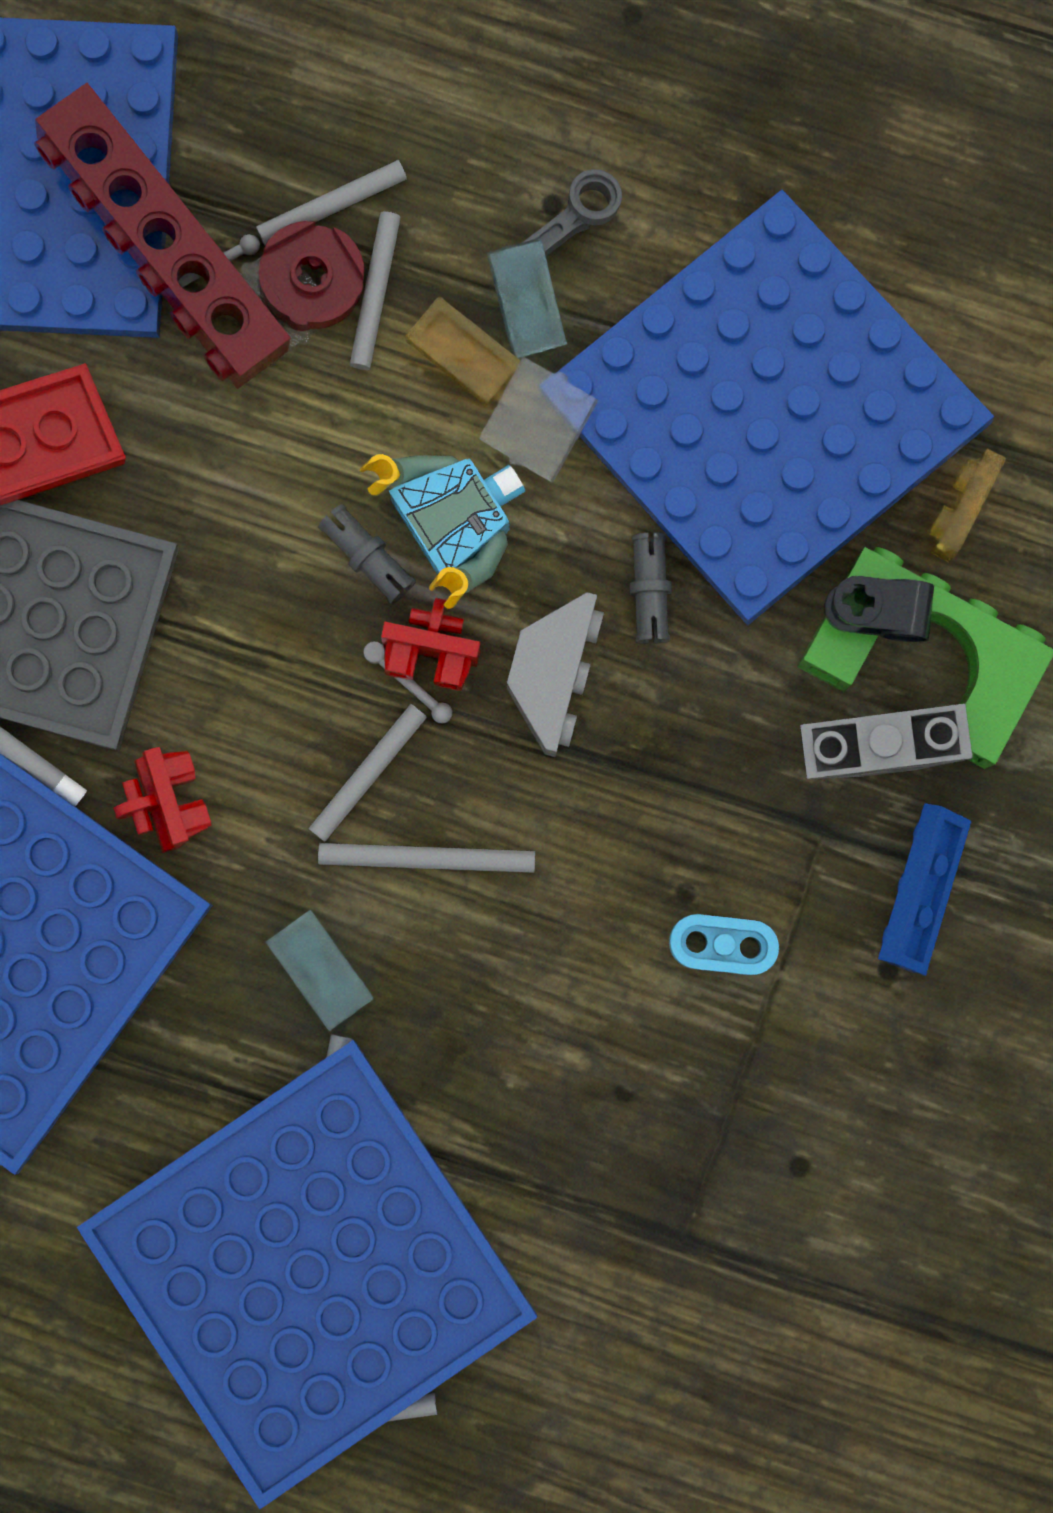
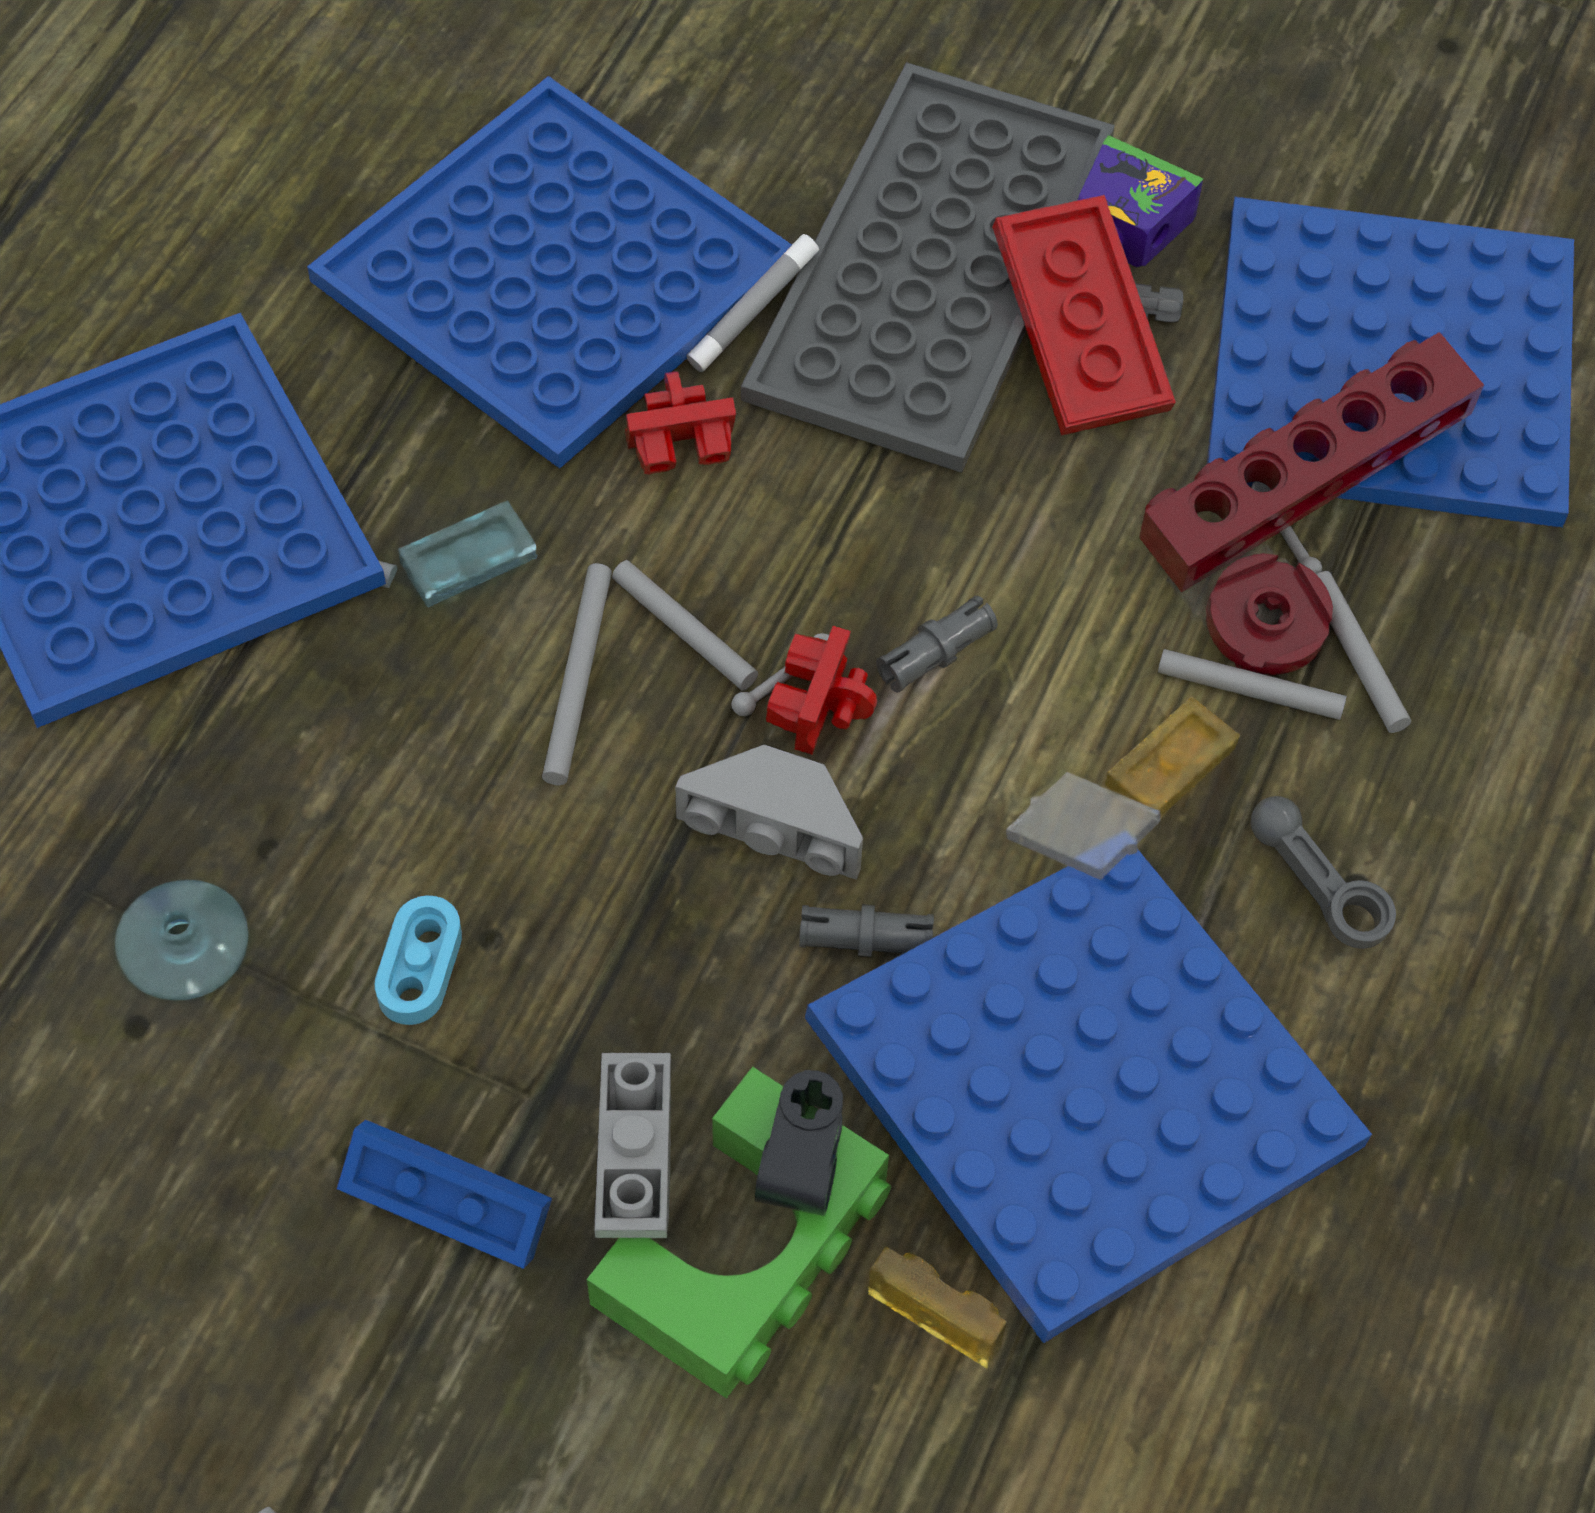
camera: 100 degrees right, 25 degrees down
torso [360,454,525,609] -> none
clear light blue plate [487,239,567,359] -> none
none -> clear light blue dish [115,880,249,1000]

